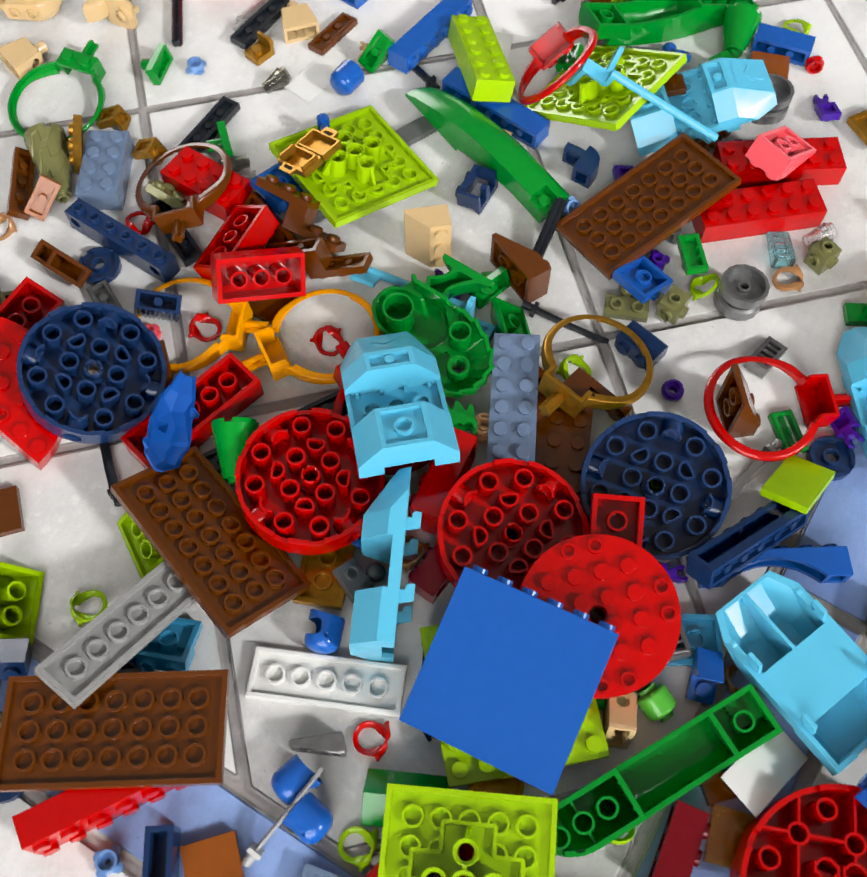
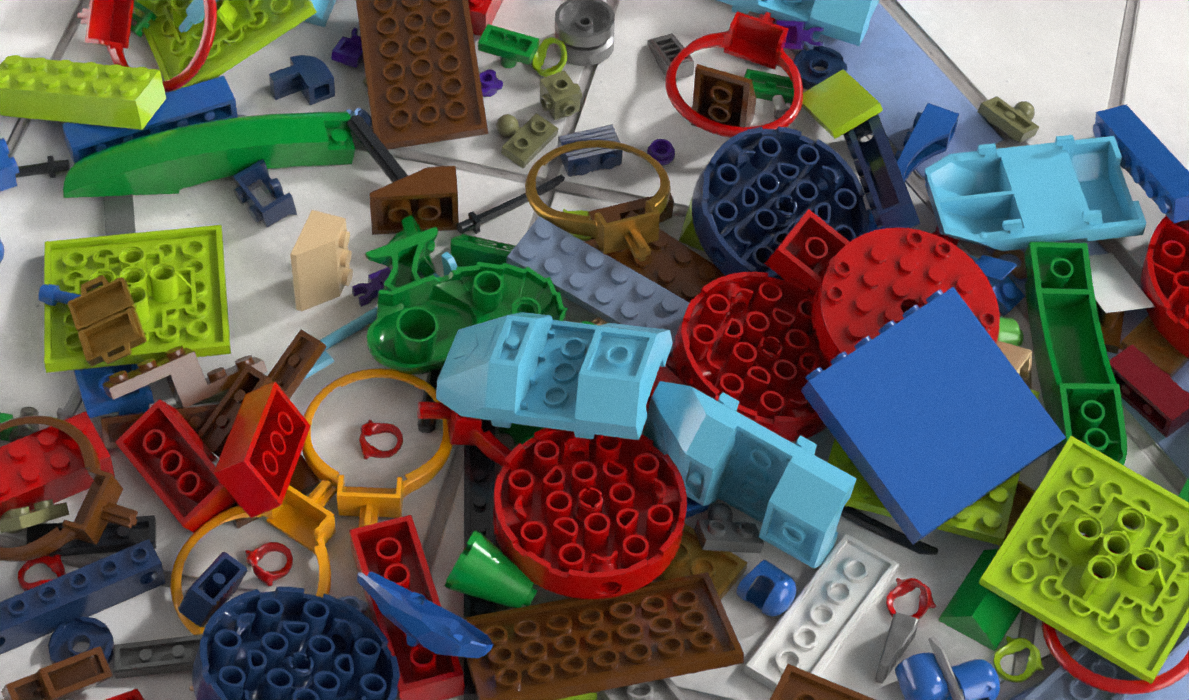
camera: 65 degrees left, 10 degrees down
blue plate [611,255,673,304] -> none

